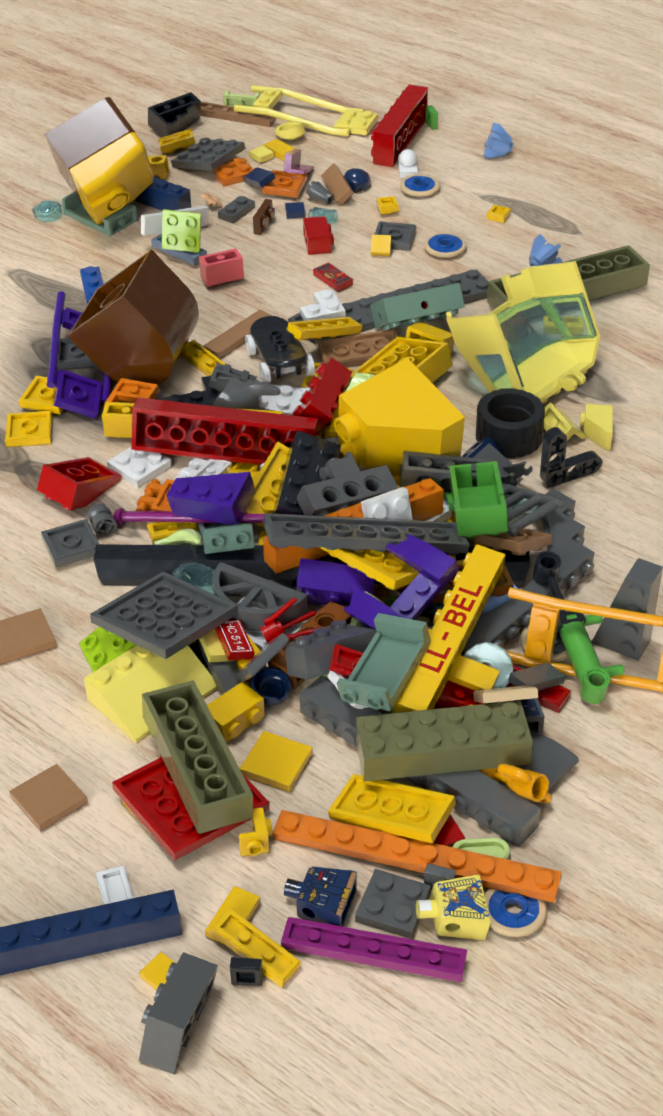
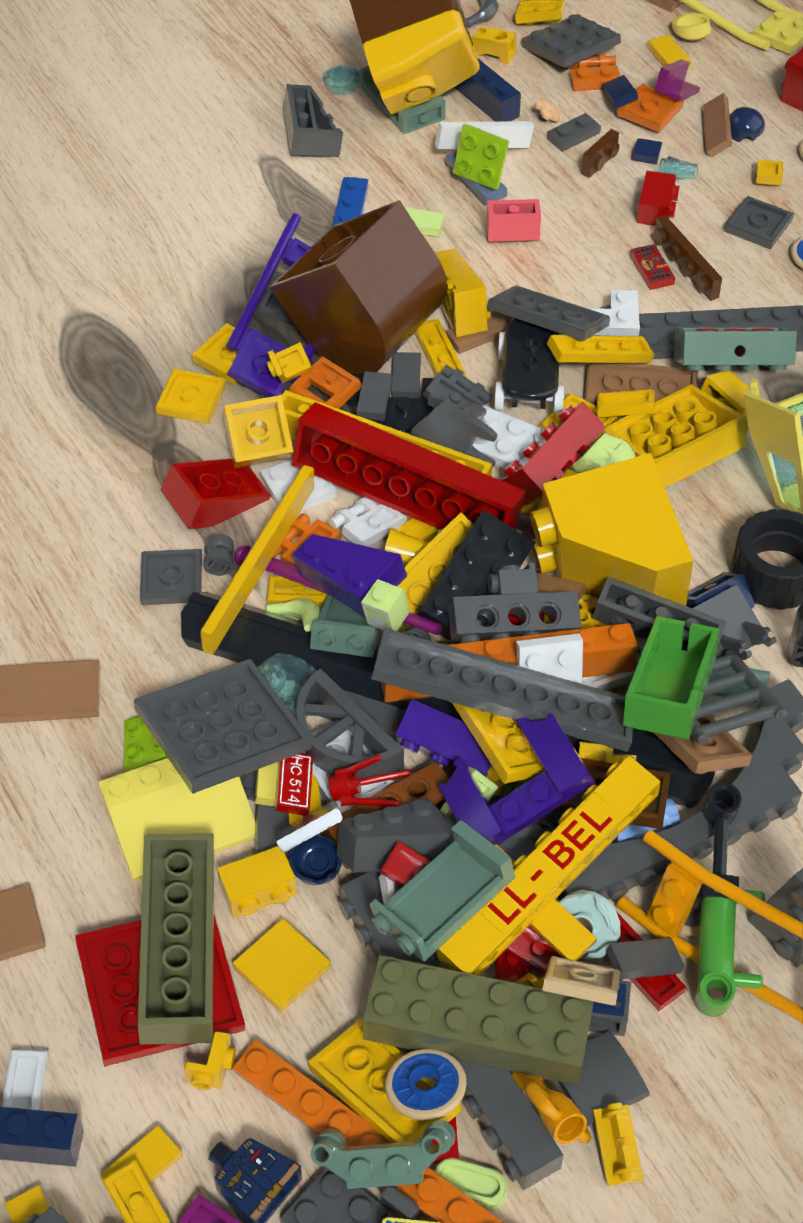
camera: 20 degrees right, 10 degrees up
light yellow tile [249,145,274,163] -> none
dark grey cone [306,181,334,205] -> none
yellow tile [371,235,391,256] -> none
none -> yellow tile [201,465,314,655]
none -> yellow brick [223,395,293,468]
none -> yellow bracket [266,342,313,383]
none -> dark grey wedge [283,84,343,157]
none -> sand green plate [311,1120,455,1189]
none -> dark grey tile [357,371,392,421]
none -> yellowish green brick [361,579,410,631]
none -> blue wheel [385,1049,467,1120]
none -> dark grey tile [392,352,421,399]
none -> yellow wedge [435,248,491,338]
none -> dark grey tile [487,285,610,341]
none -> yellow hinge [592,1103,644,1186]
none -> yellow tile [597,389,655,417]
none -> reddish brown plate [654,215,722,301]

